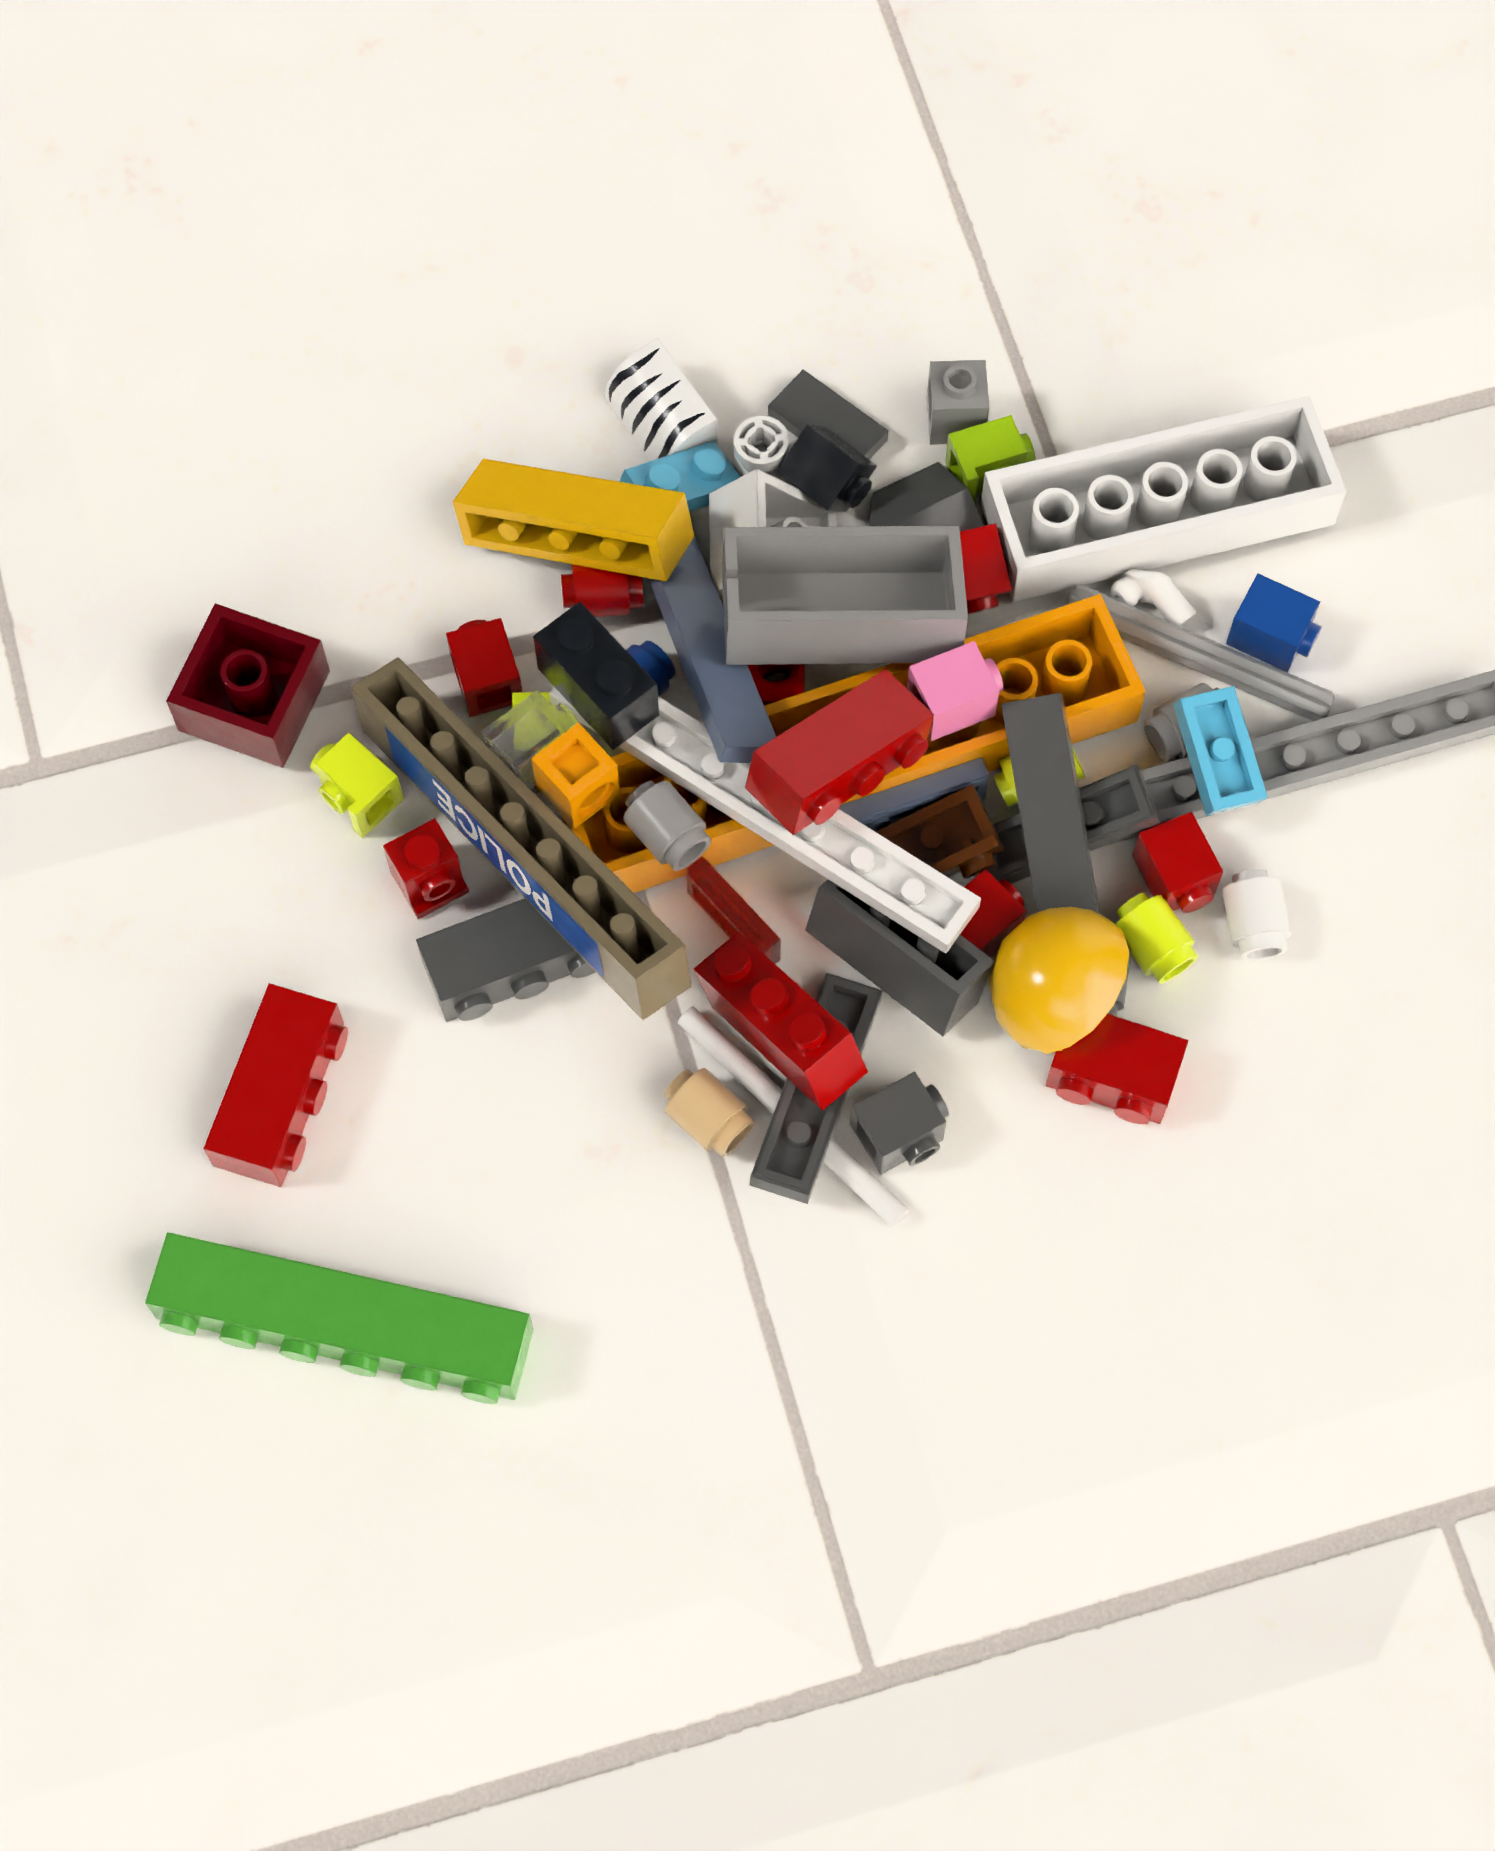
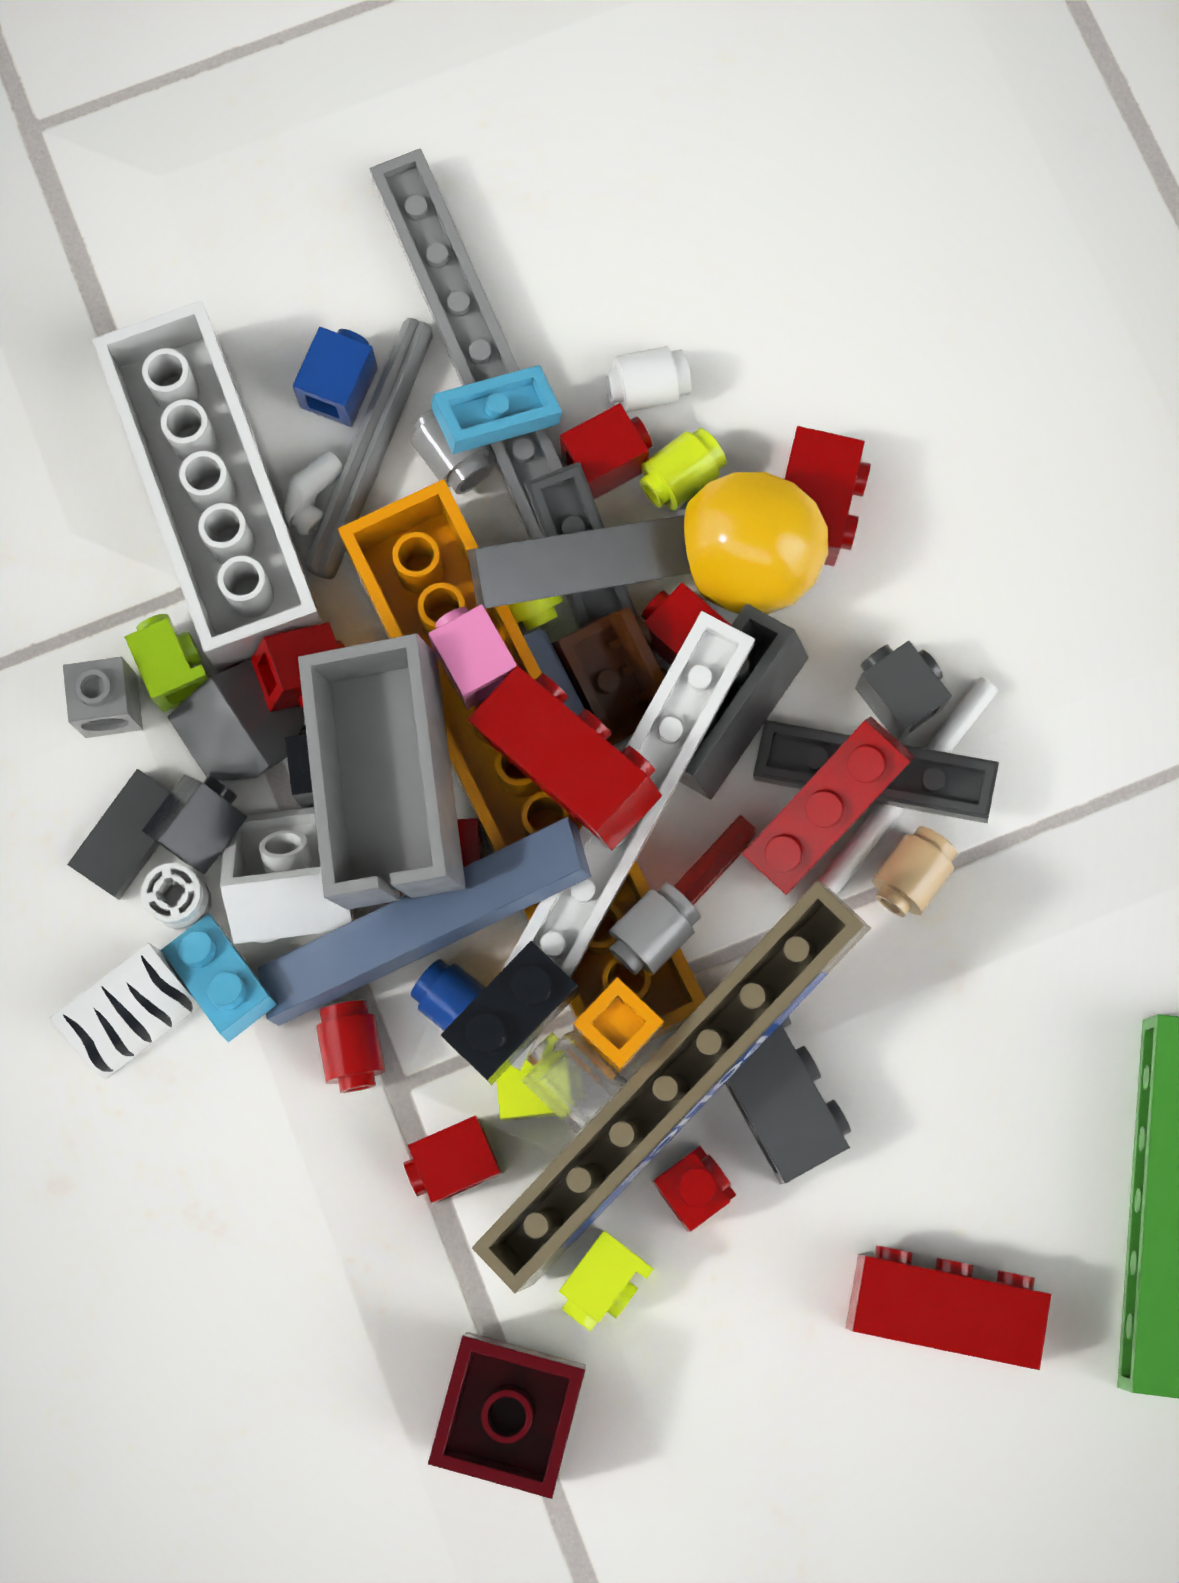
camera: 95 degrees left, 10 degrees up
yellow brick [453,458,695,581] -> none

